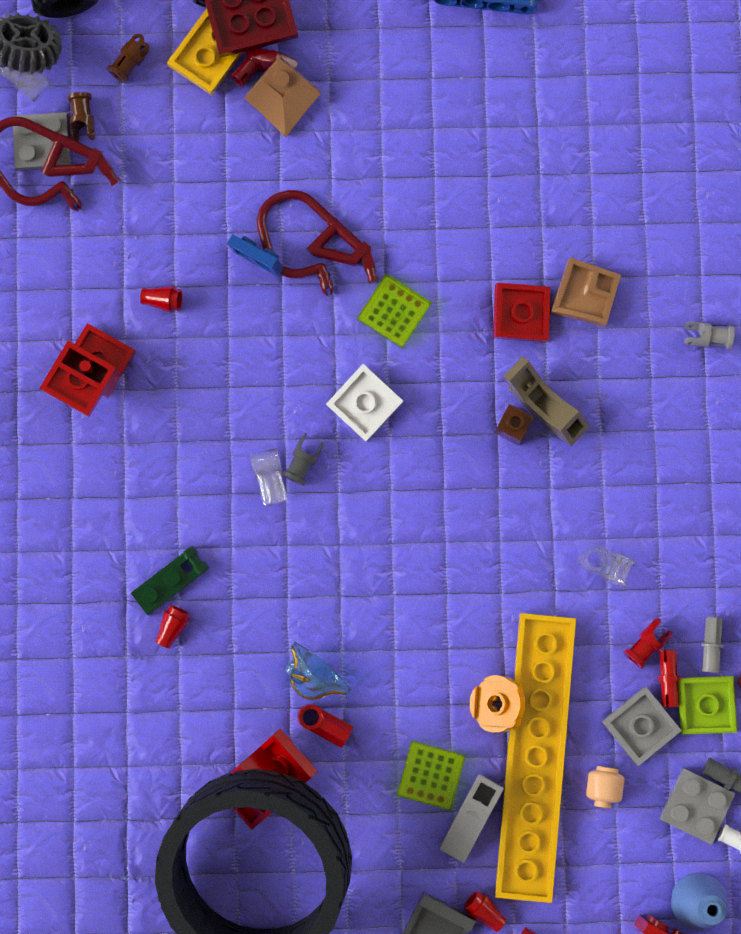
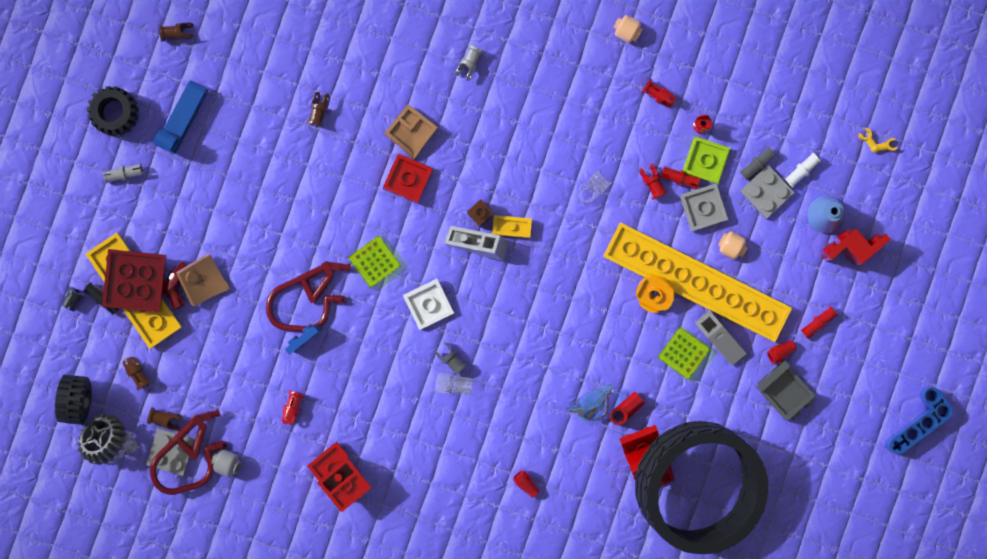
camera: 65 degrees left, 5 degrees up
dark green plate [131,546,210,616] -> none
red cone [140,286,183,313] -> none
dark tan arch [503,357,590,446] -> none
light grey axle [701,617,724,673] -> none
none -> light grey head [211,450,242,478]
none -> red piece [281,390,305,425]
none -> piece [306,92,330,128]
none -> slope [444,226,509,261]
none -> yellow plate [492,215,532,238]

